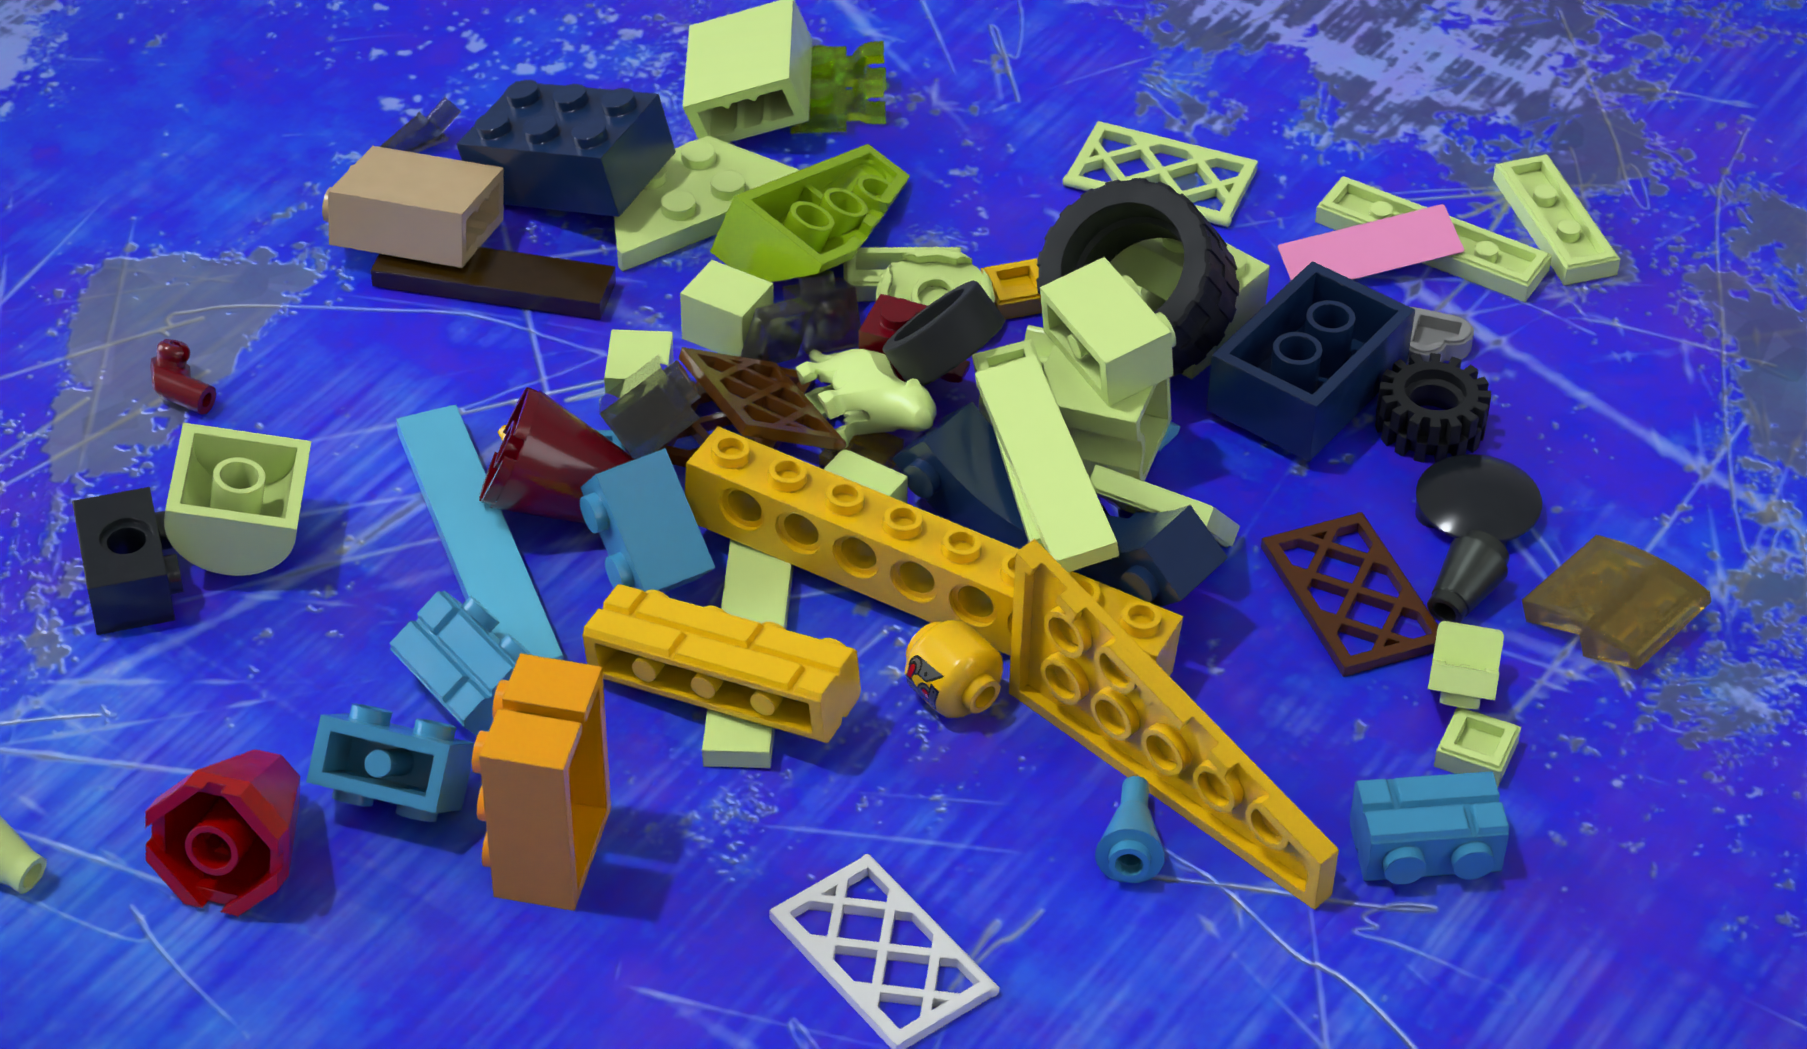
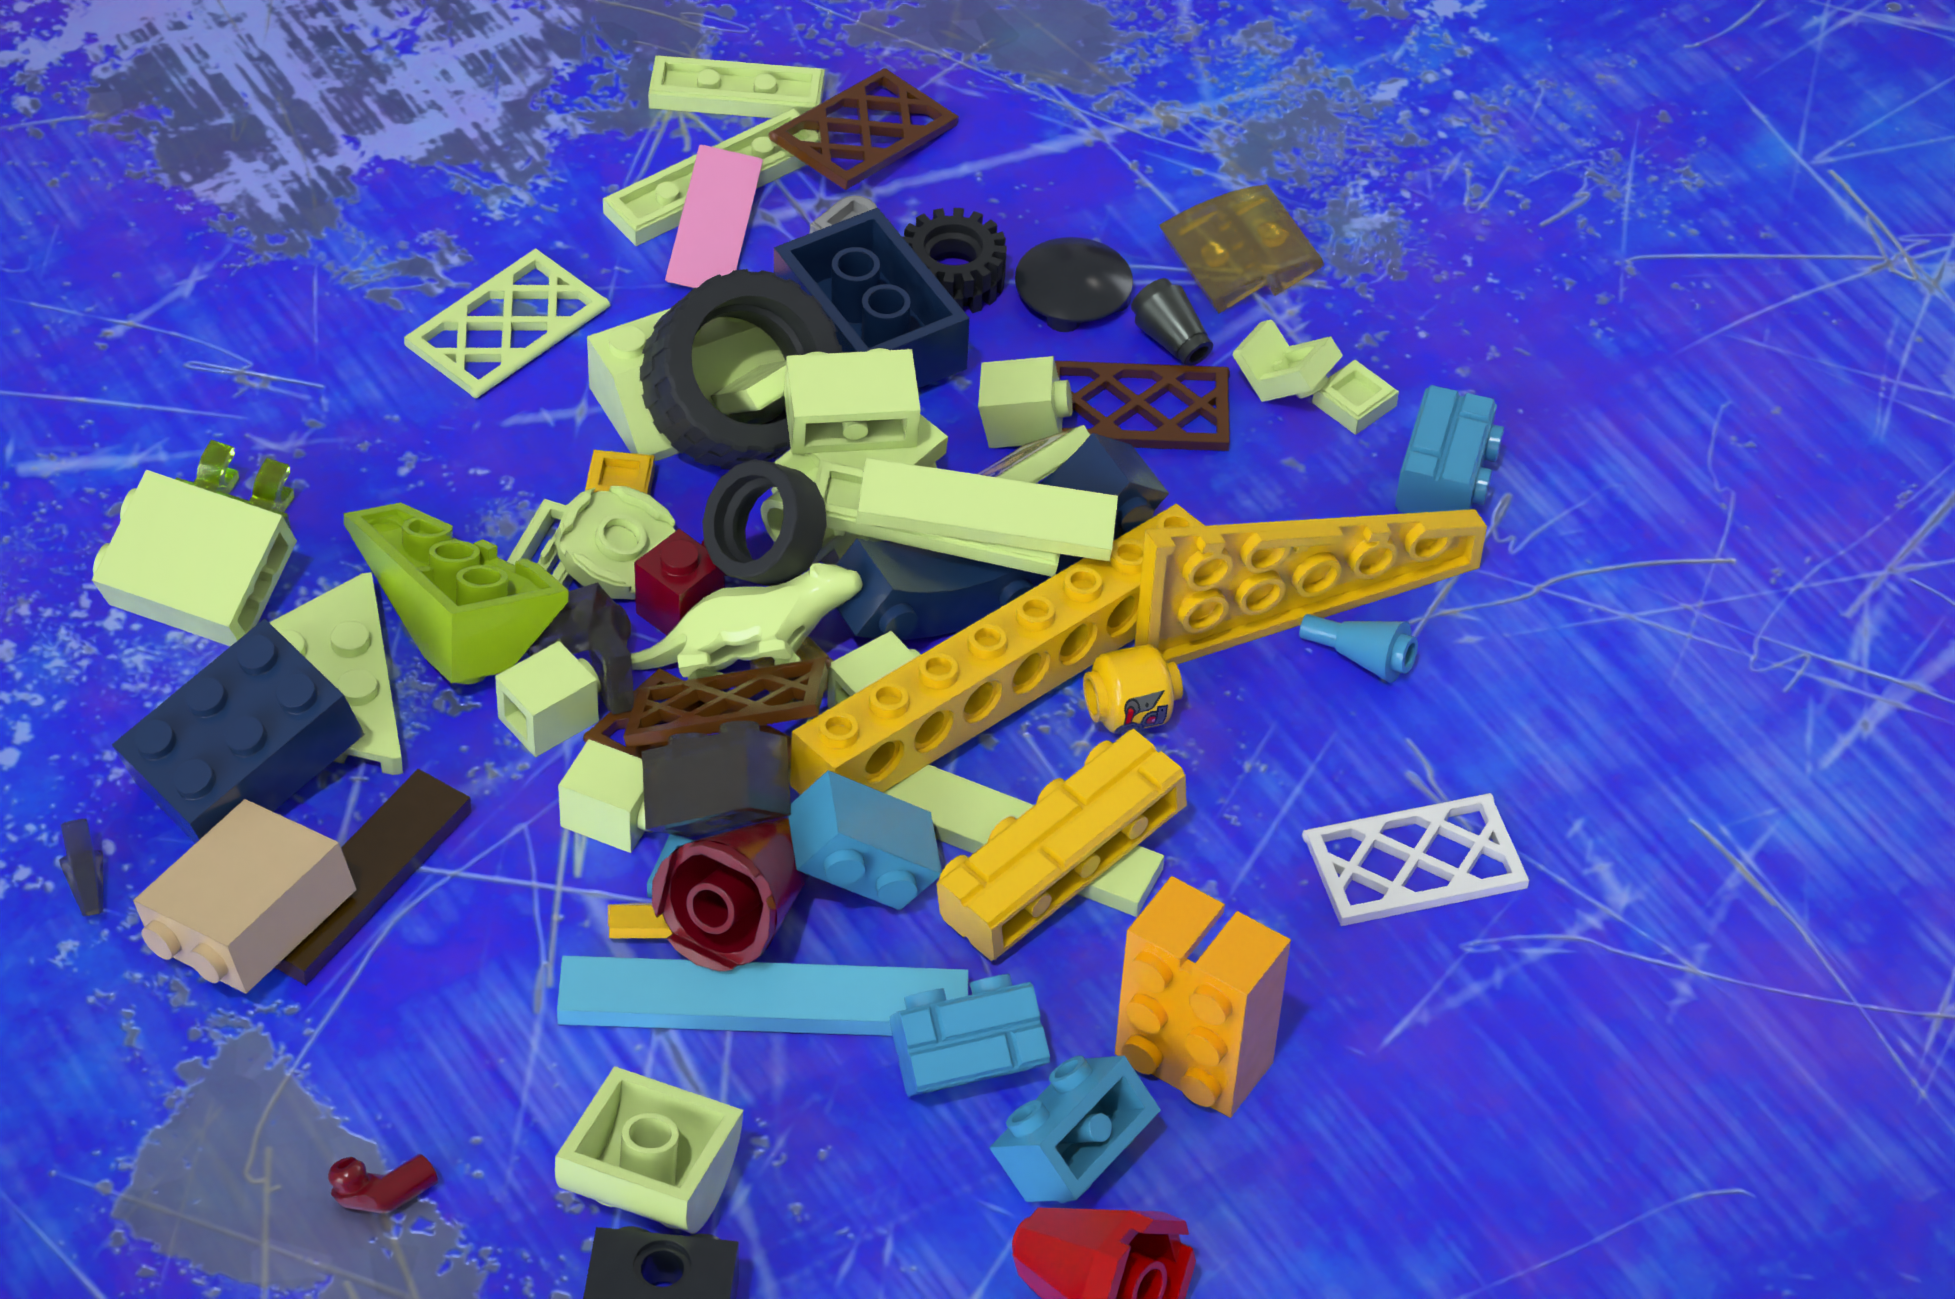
camera: 70 degrees left, 5 degrees up
none -> reddish brown window [769,68,959,190]
none -> yellowish green brick [978,356,1072,448]

